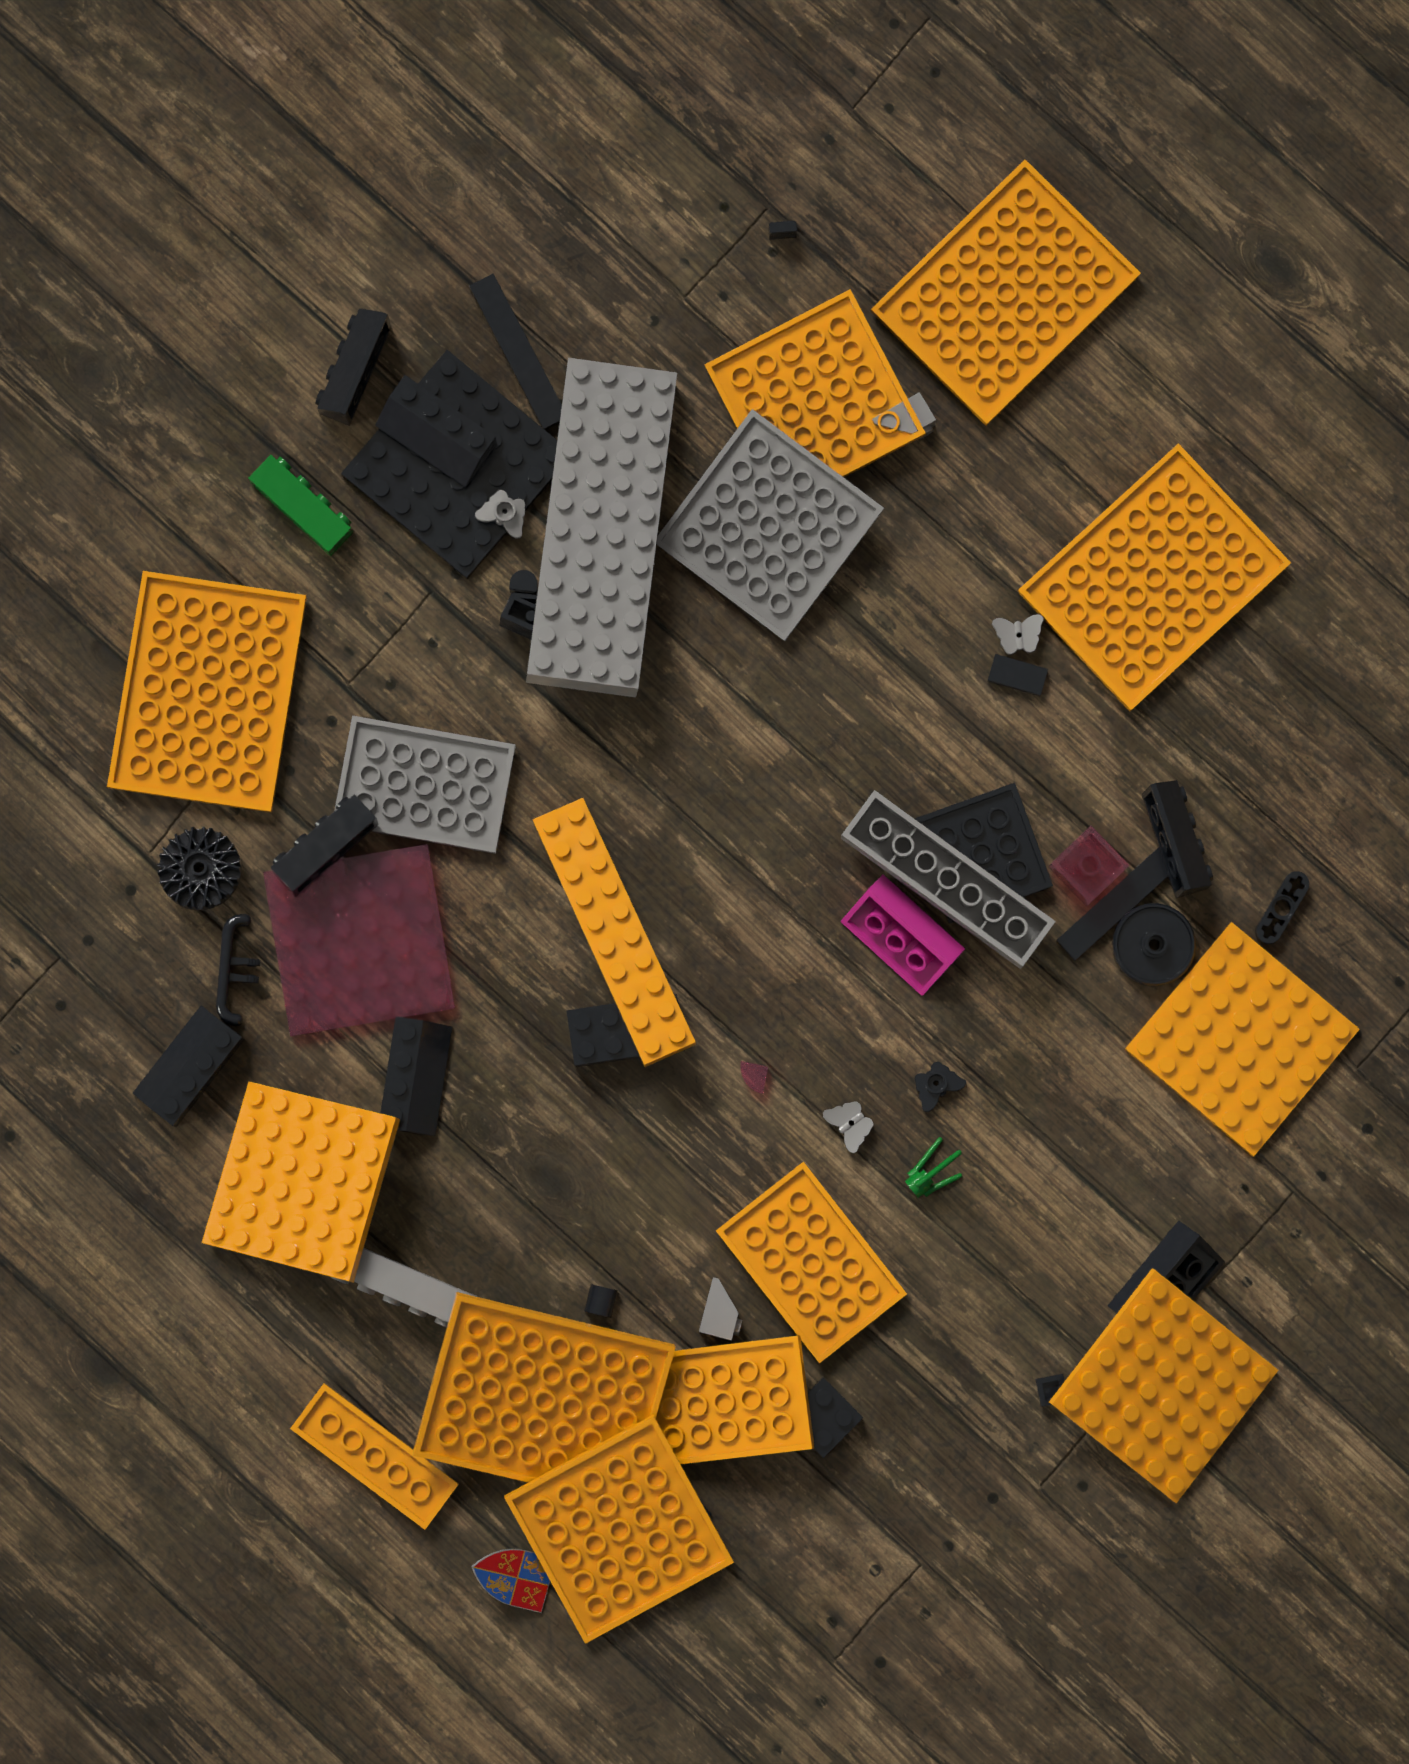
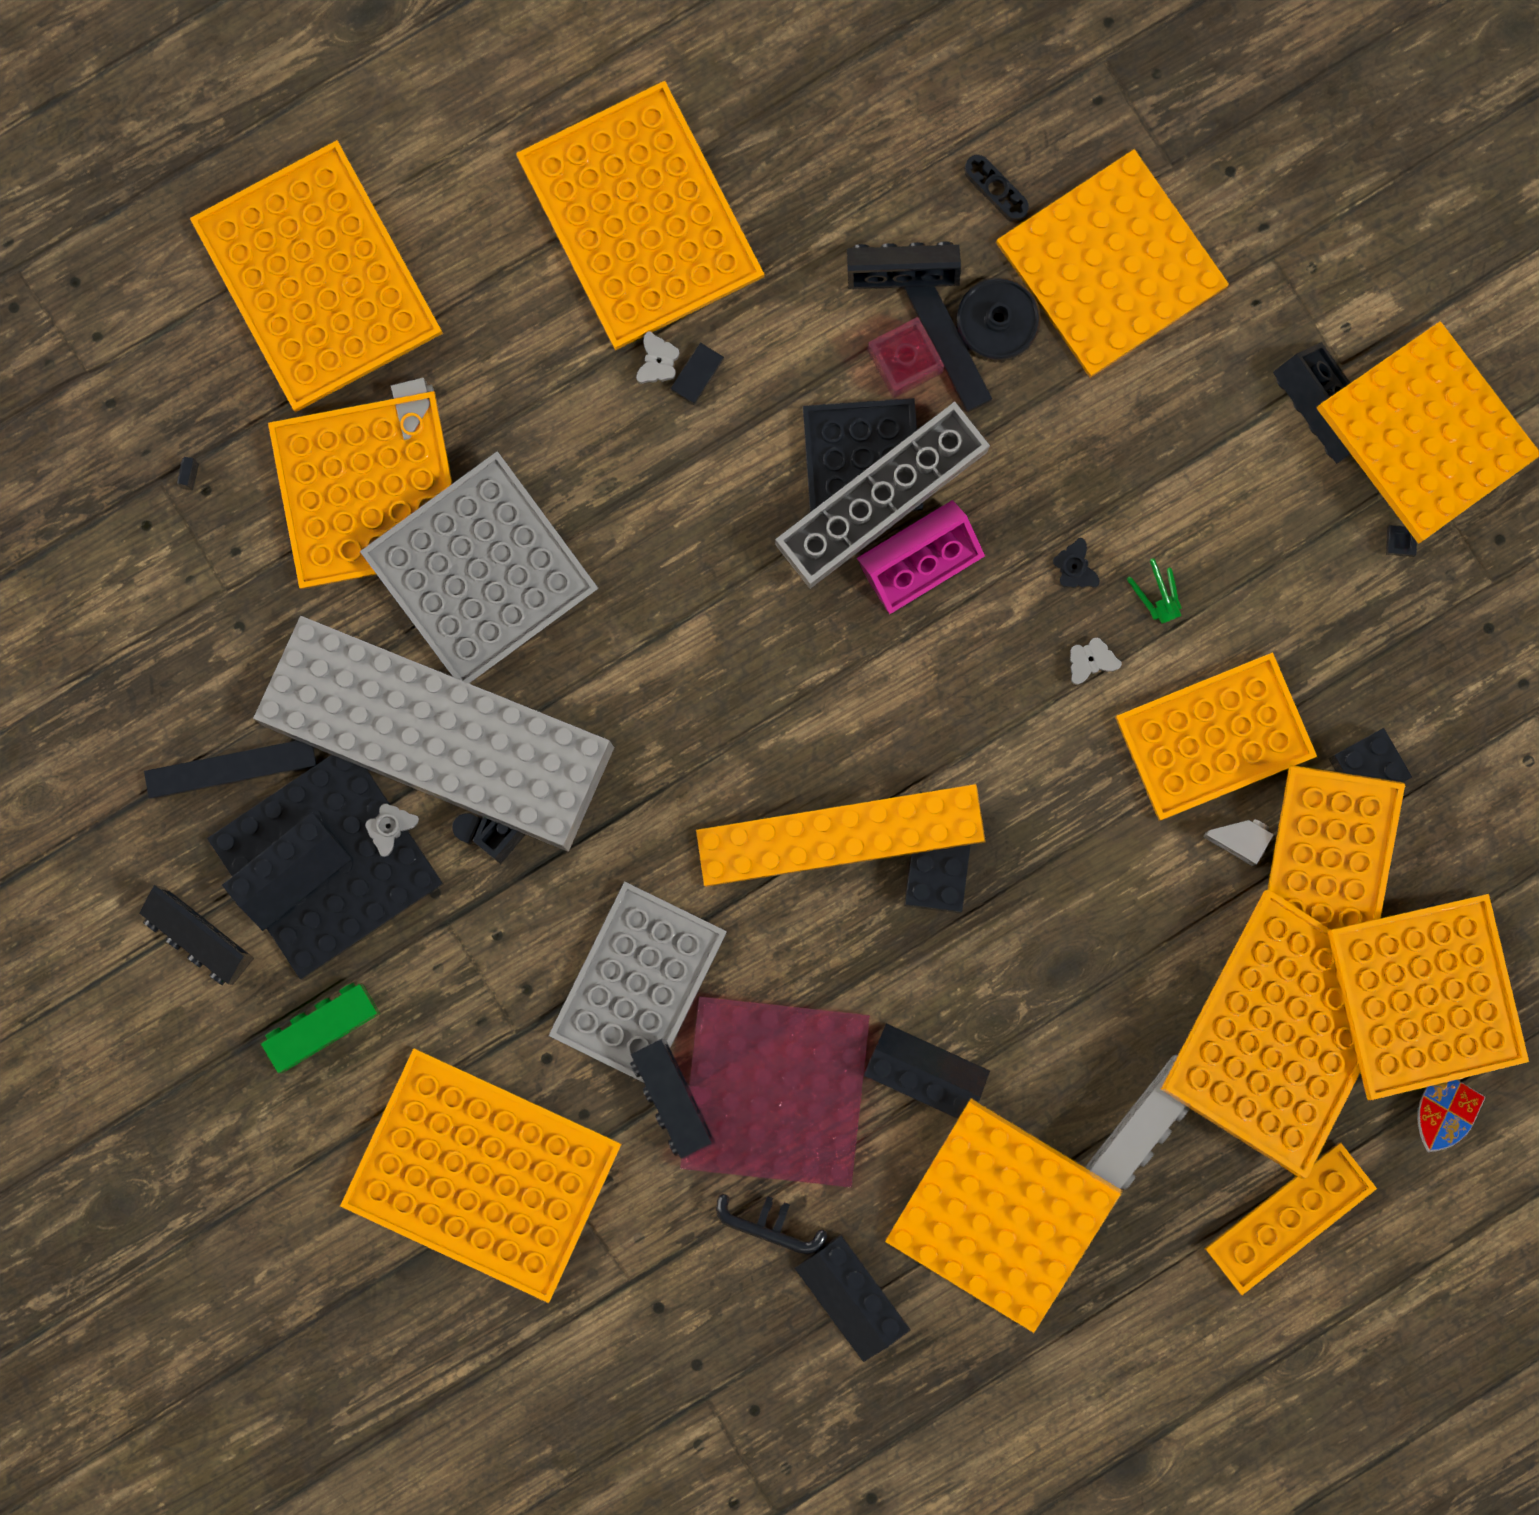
camera: 70 degrees left, 0 degrees up
black wheel [157,827,242,910] -> none
black brick [584,1284,618,1318] -> none
clear pink tile [740,1061,768,1094] -> none

